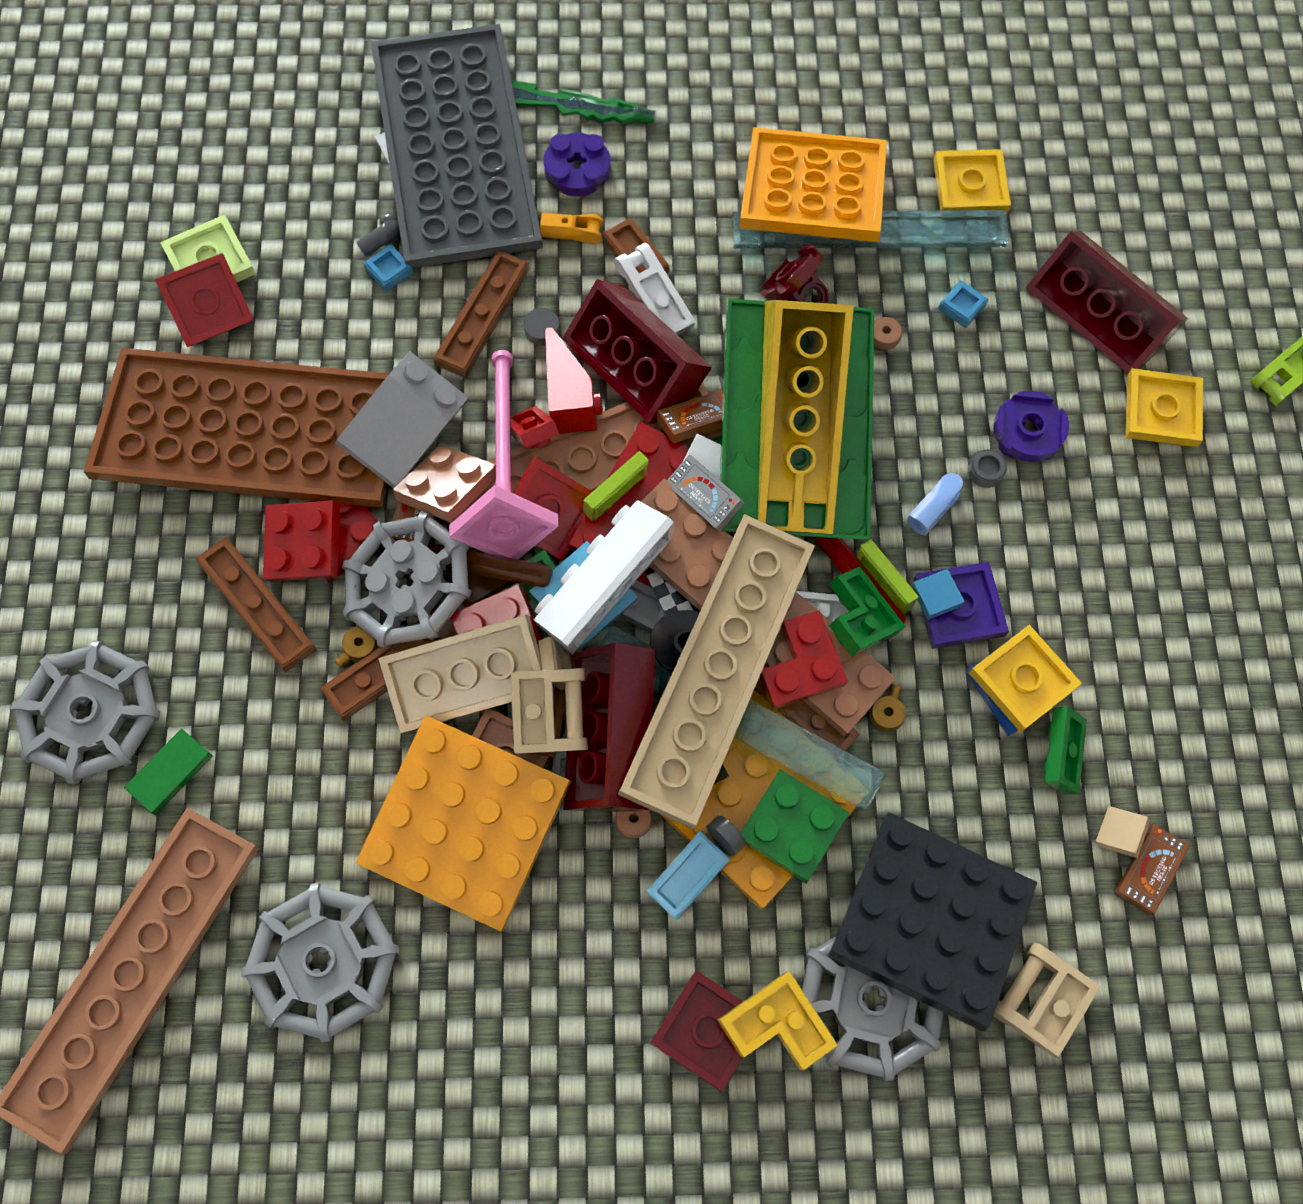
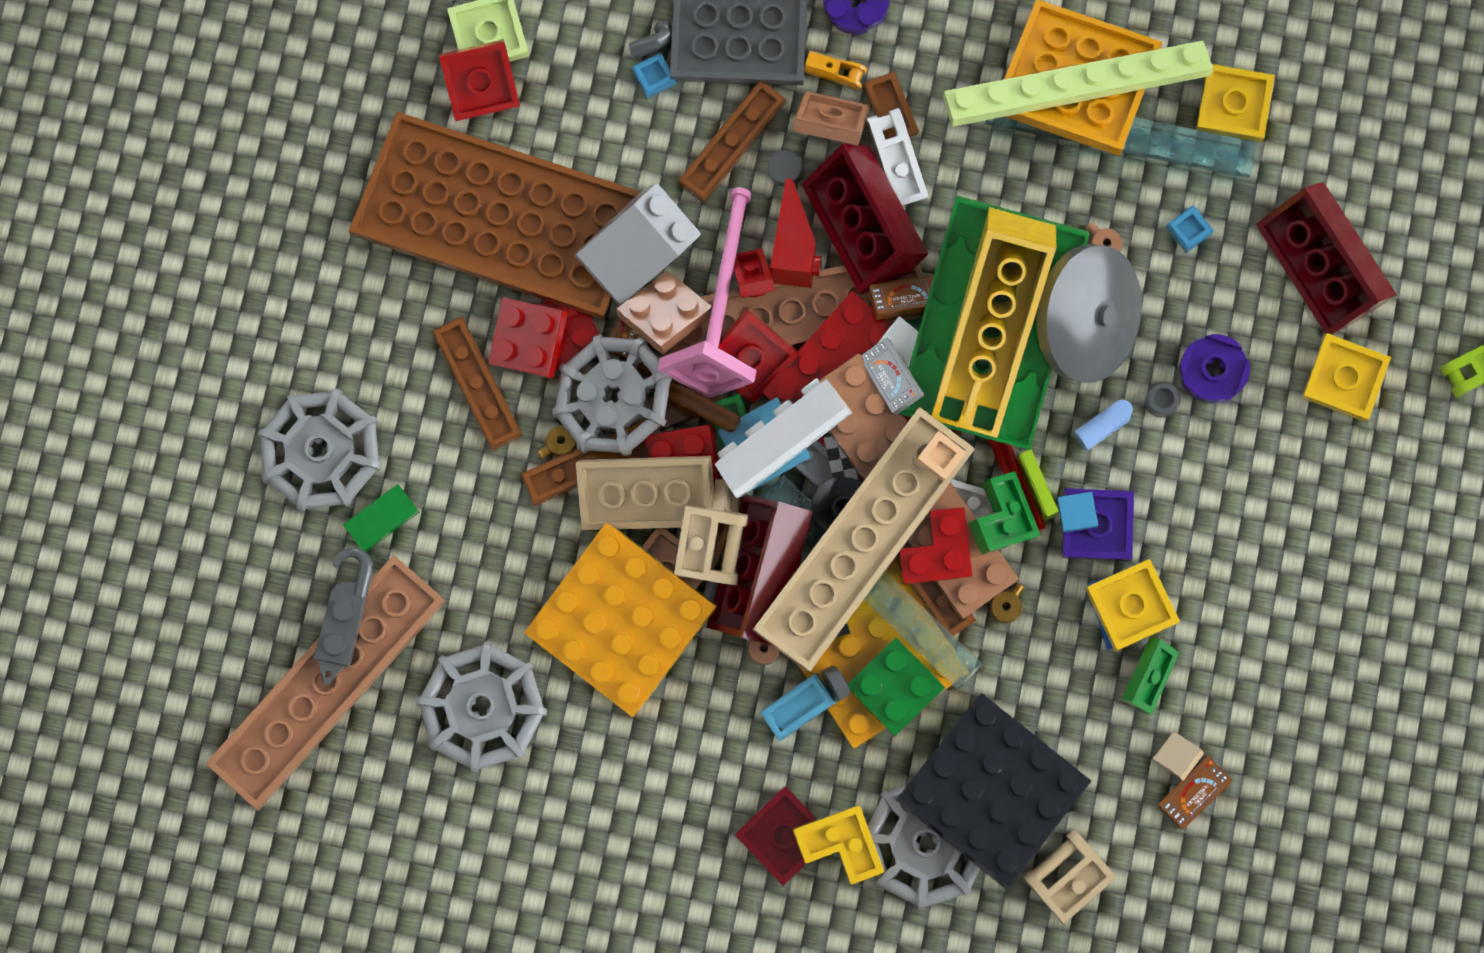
camera: 20 degrees right, 10 degrees up
lime tile [583,451,649,521] -> none
dark red tile [760,244,829,303] -> none
none -> dark grey plate [314,548,373,685]
none -> nougat tile [792,91,870,146]
none -> light nougat plate [916,431,966,482]
none -> yellowish green plate [943,41,1213,127]
none -> dark grey dish [1036,244,1142,383]

